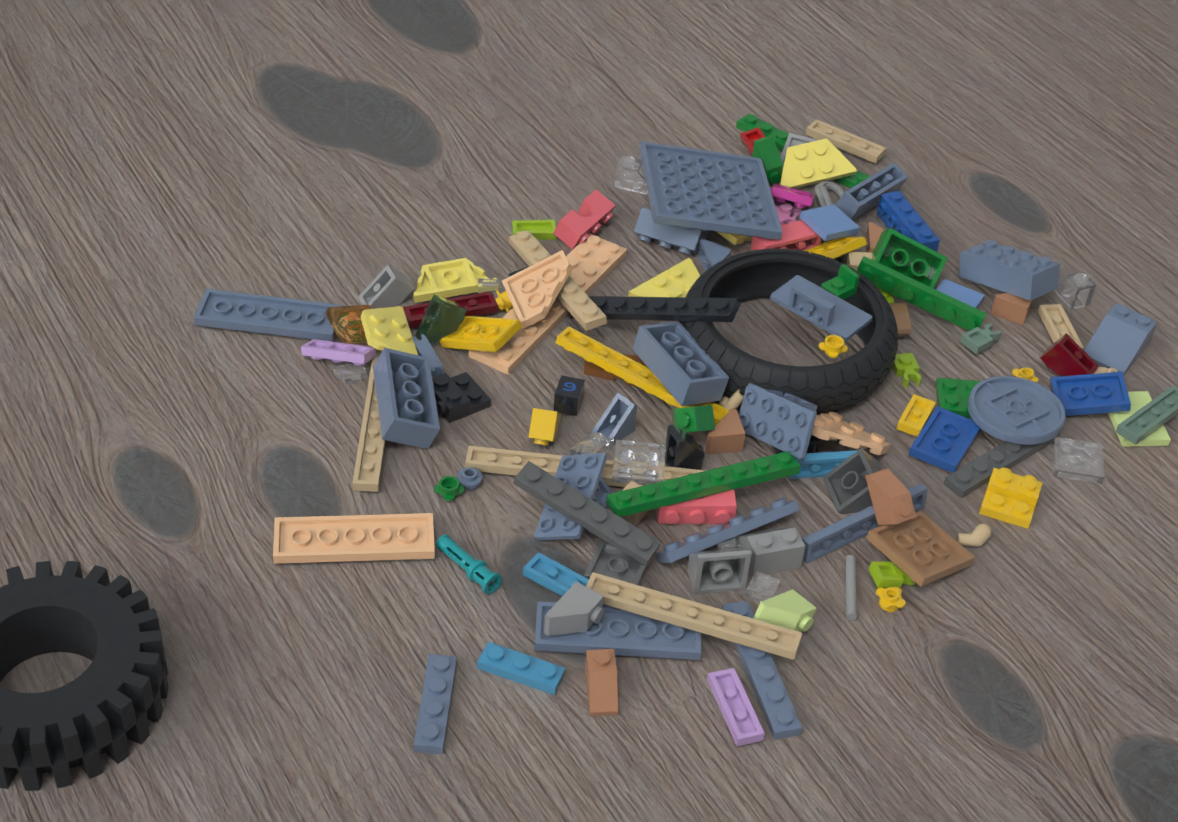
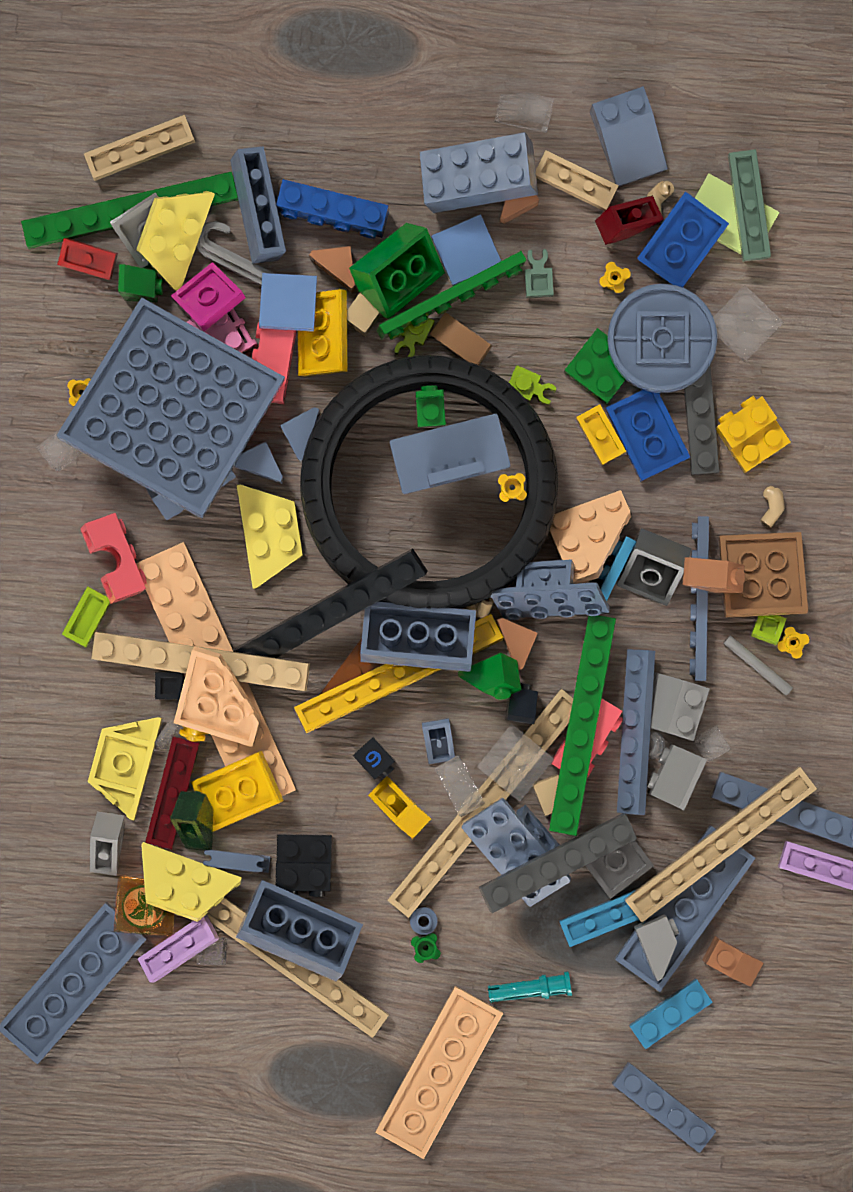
camera: 60 degrees left, 45 degrees up
yellowish green slope [753,589,817,632] -> none

